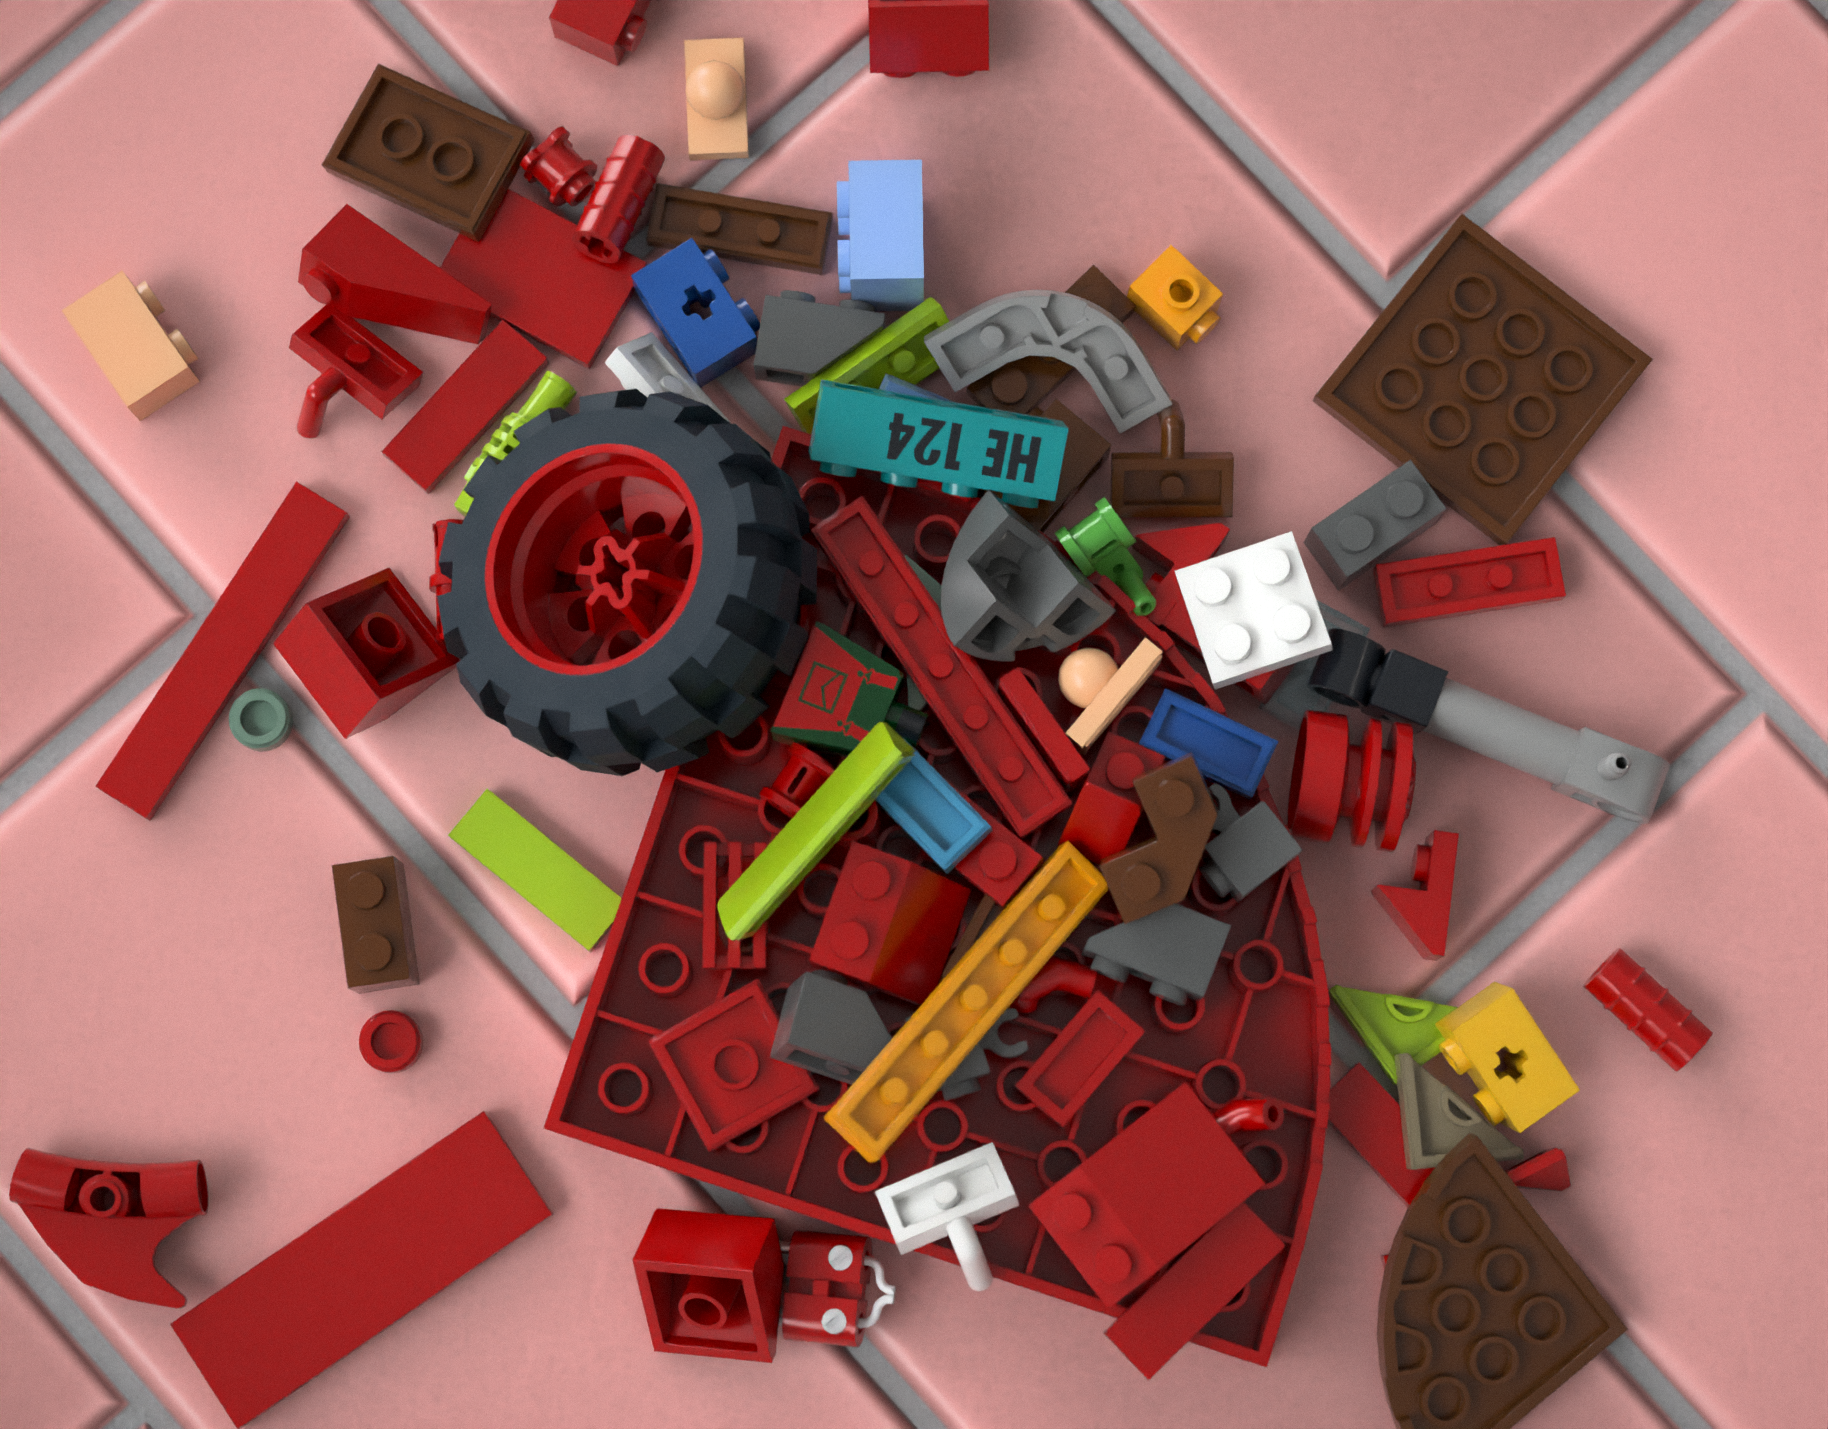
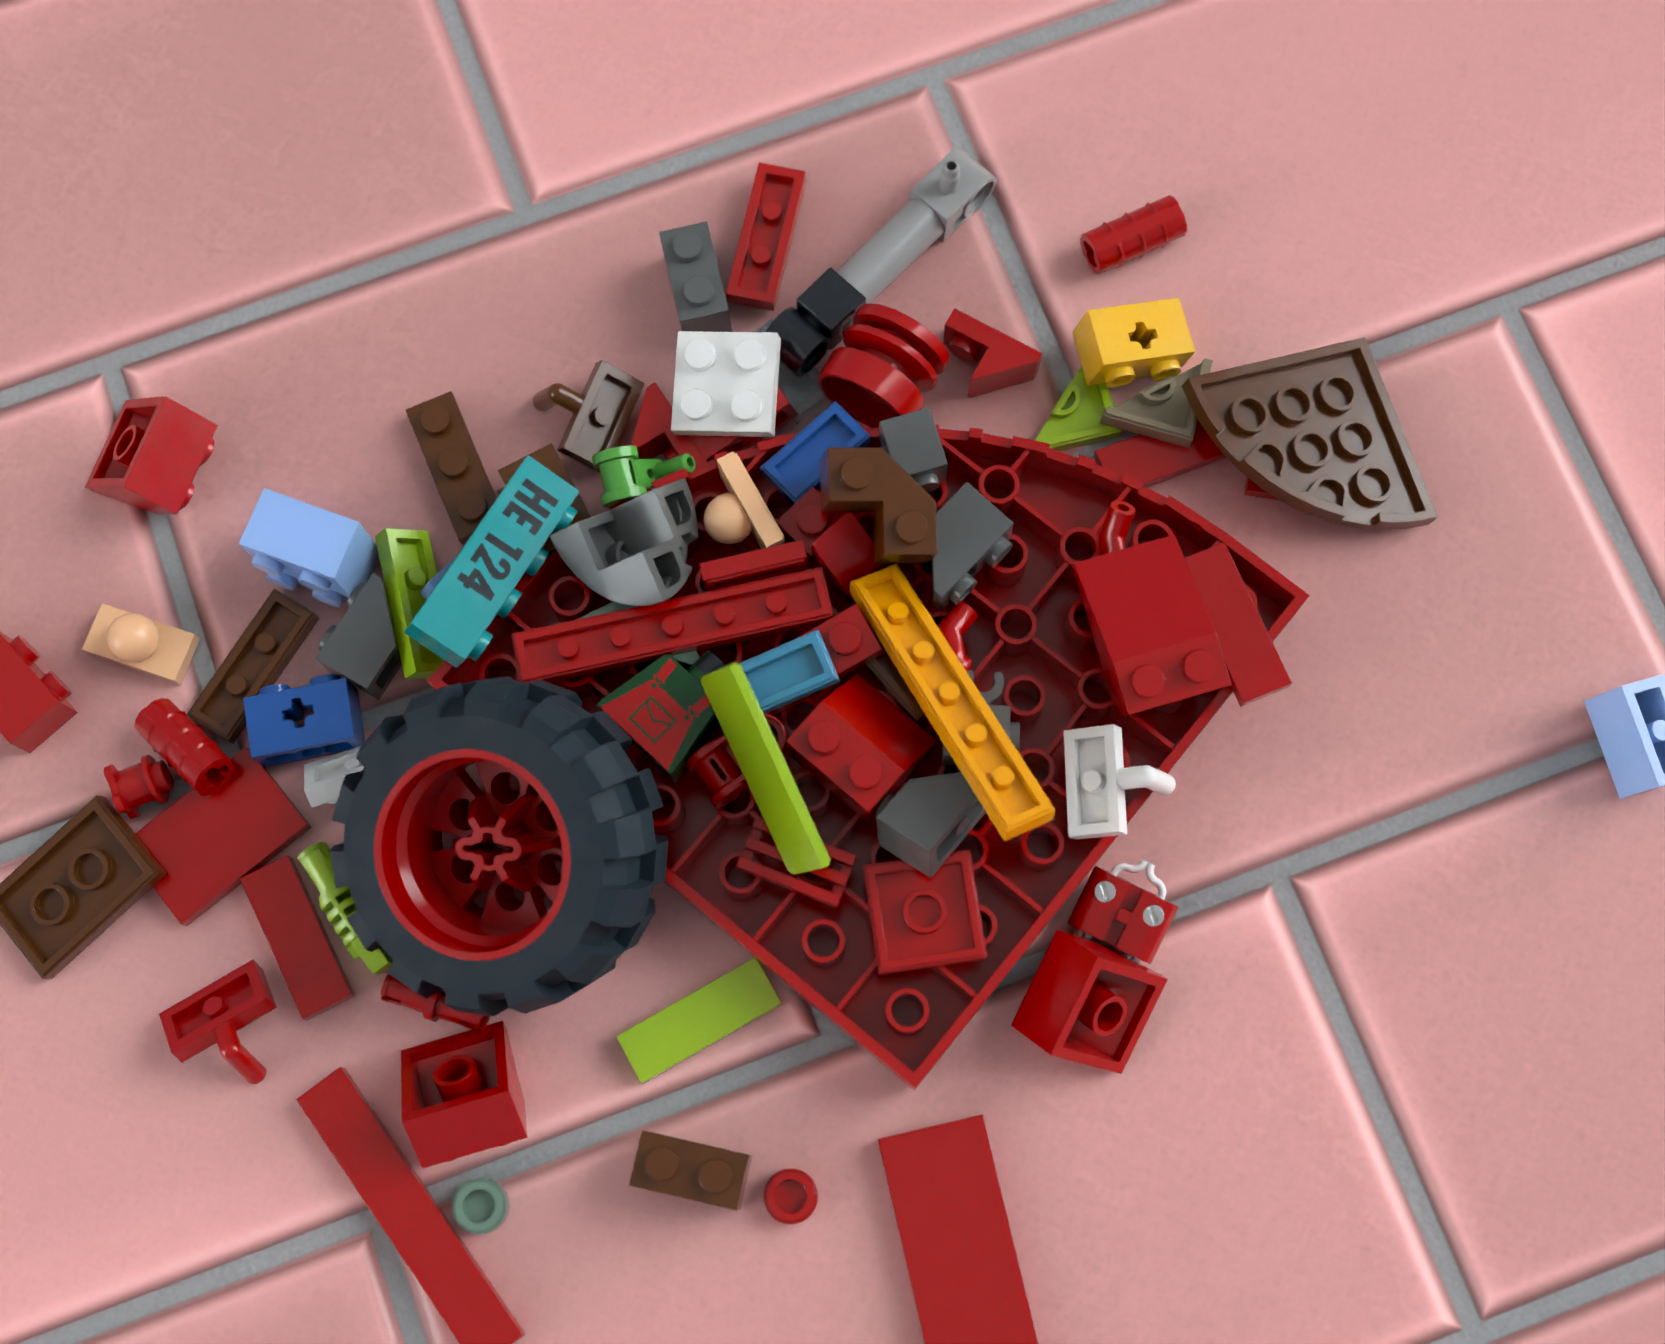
camera: 65 degrees left, 5 degrees down
light nougat brick [61,270,200,421] -> none
red slope [298,204,492,344] -> none
light grey plate [924,290,1172,434] -> none
red tile [1014,990,1145,1128] -> none
light orange brick [1127,245,1223,351] -> none
reddish brown plate [1313,213,1653,545] -> none
red slope [1504,1147,1571,1191] -> none

